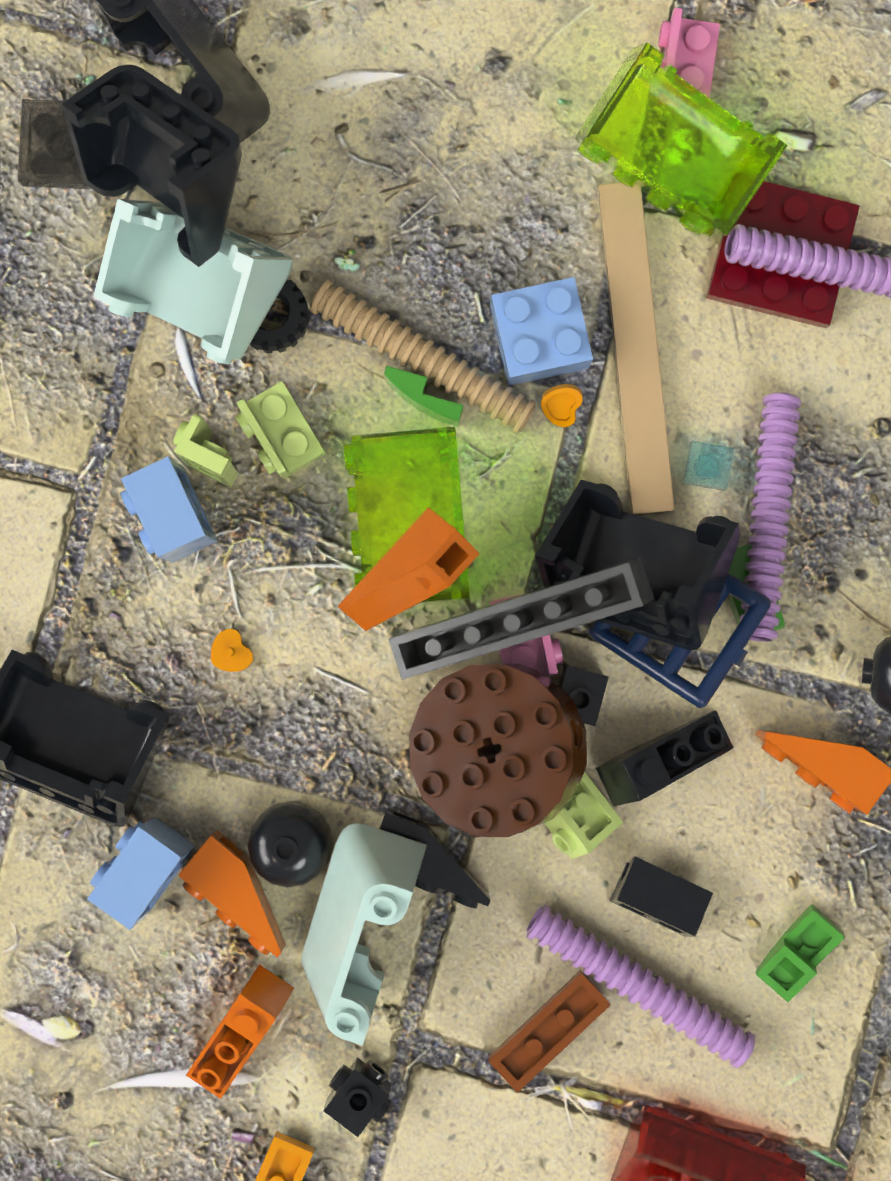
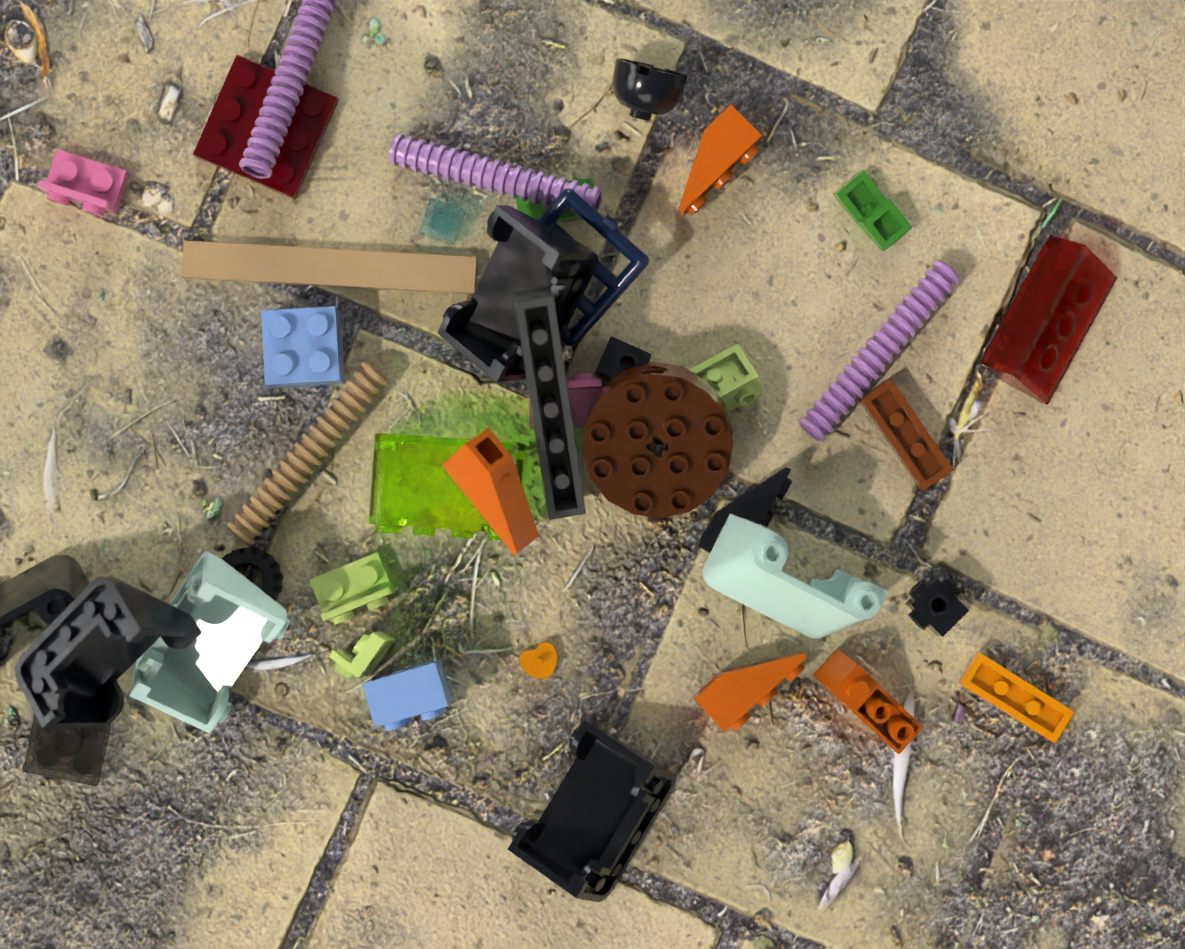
camera: 85 degrees left, 0 degrees up
light blue brick [87,817,196,930] -> none
black cylinder [248,801,333,888] -> none
bright green slope [384,366,463,427] -> none
light orange piece [541,384,583,427] -> none
clear neon green windscreen [575,42,788,237] -> none
black slope [596,710,734,806] -> none
black hinge [609,856,713,937] -> none

